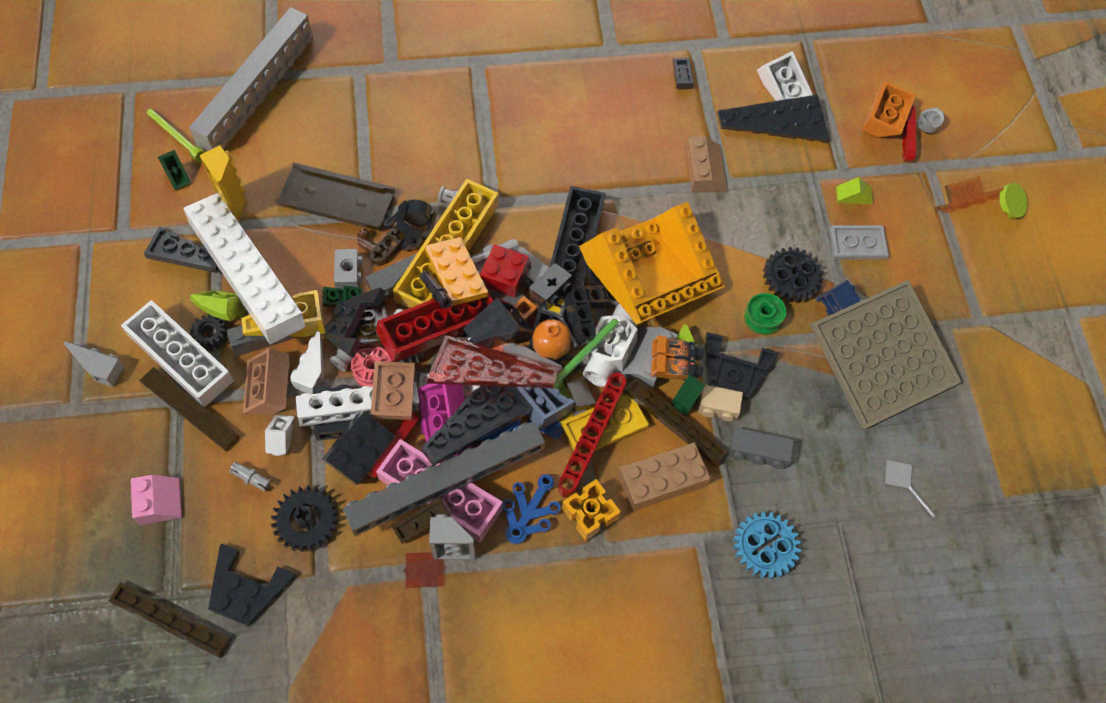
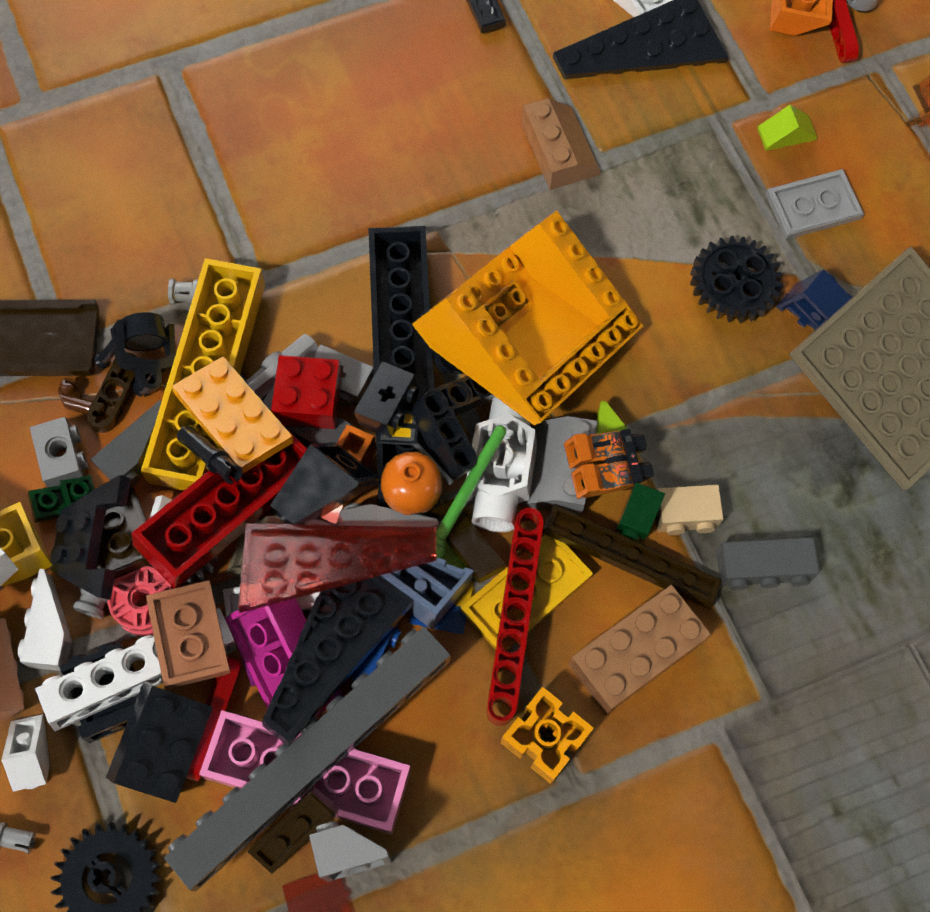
camera: 15 degrees left, 5 degrees up
blue plant [503,474,560,544] -> none
black wing [705,332,779,400] -> none
dark azure gear [733,511,801,579] -> none
green wheel [744,293,786,335] -> none

